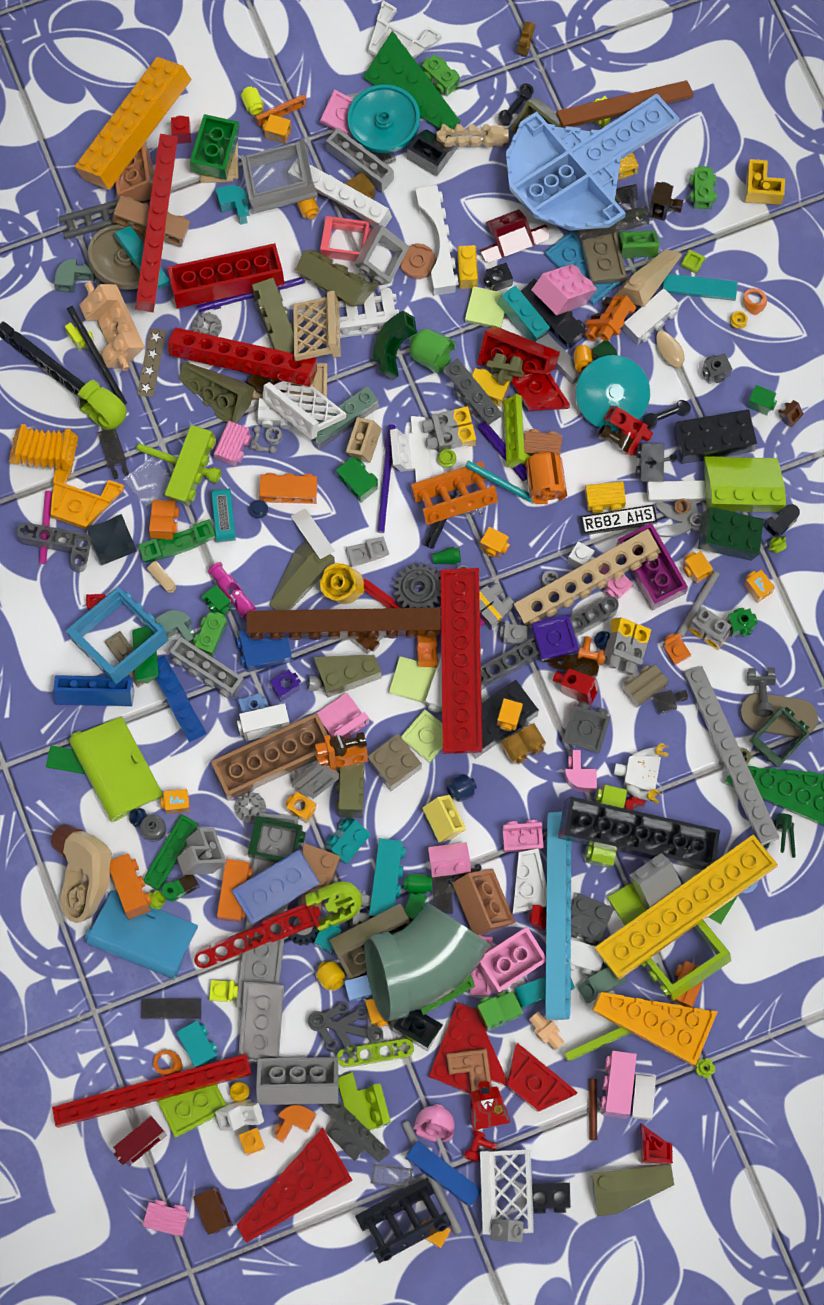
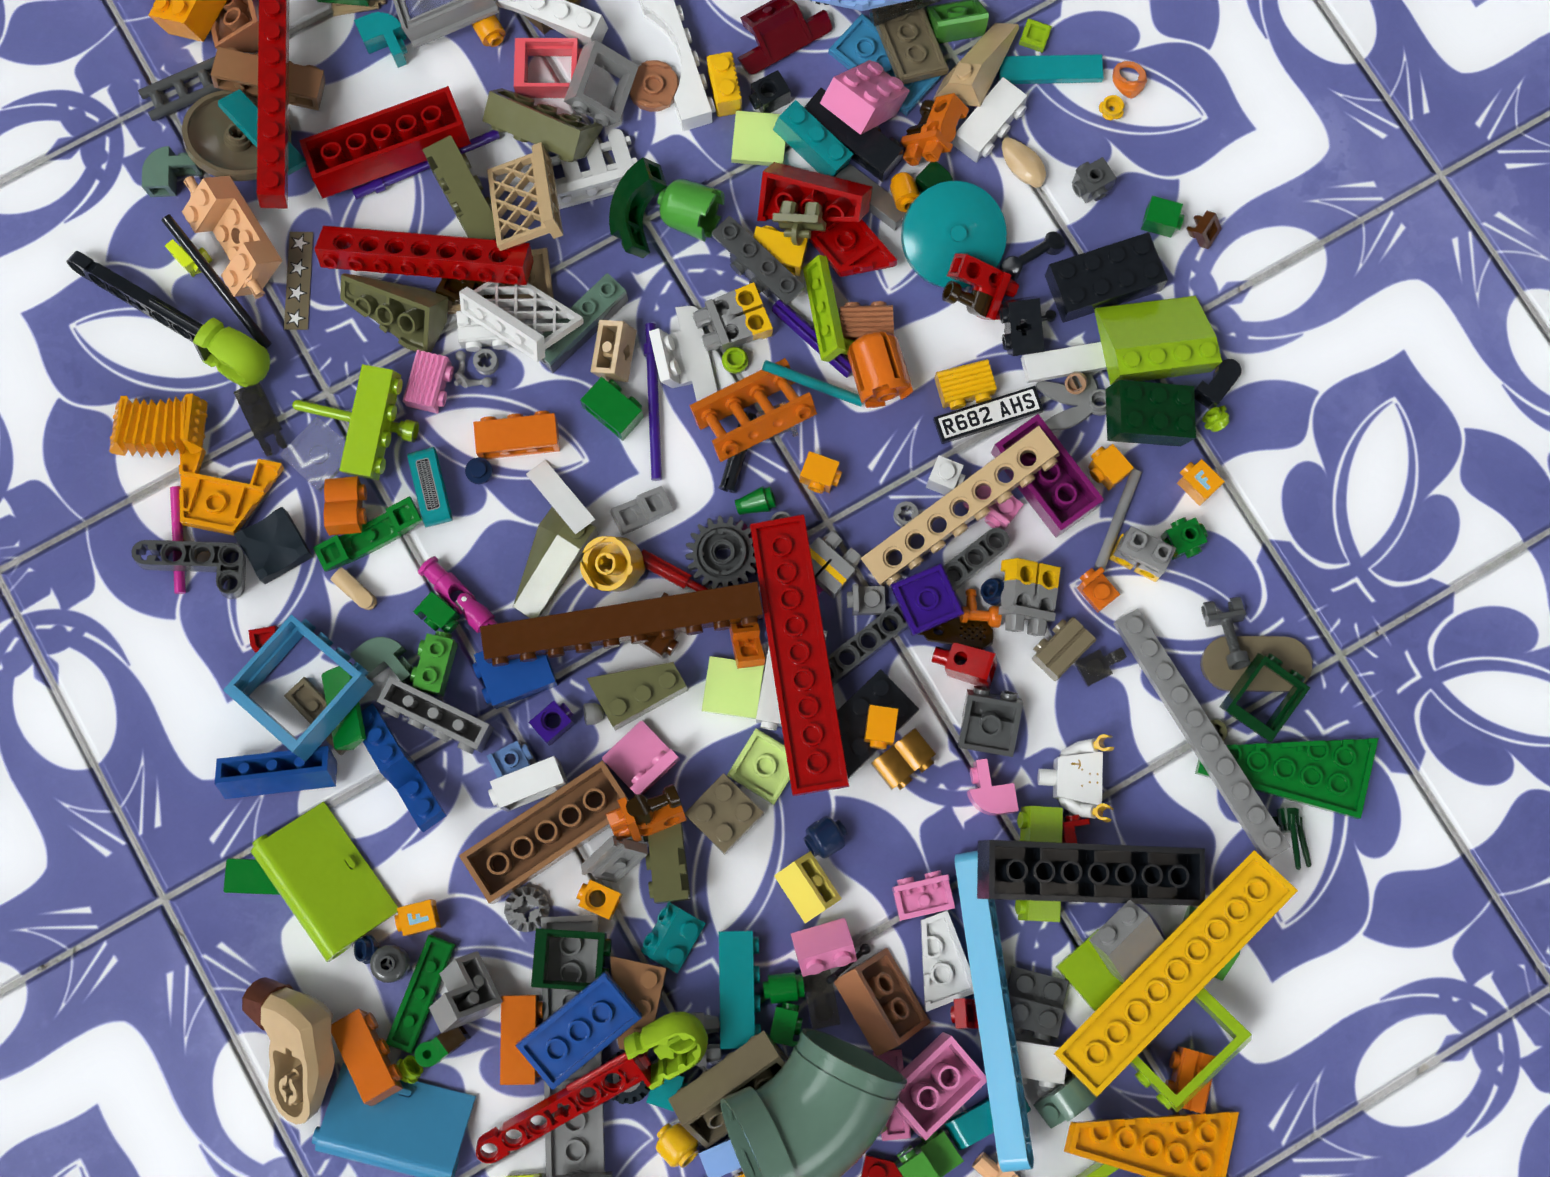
camera: 10 degrees left, 5 degrees up
light grey gear [192,312,222,336] -> none

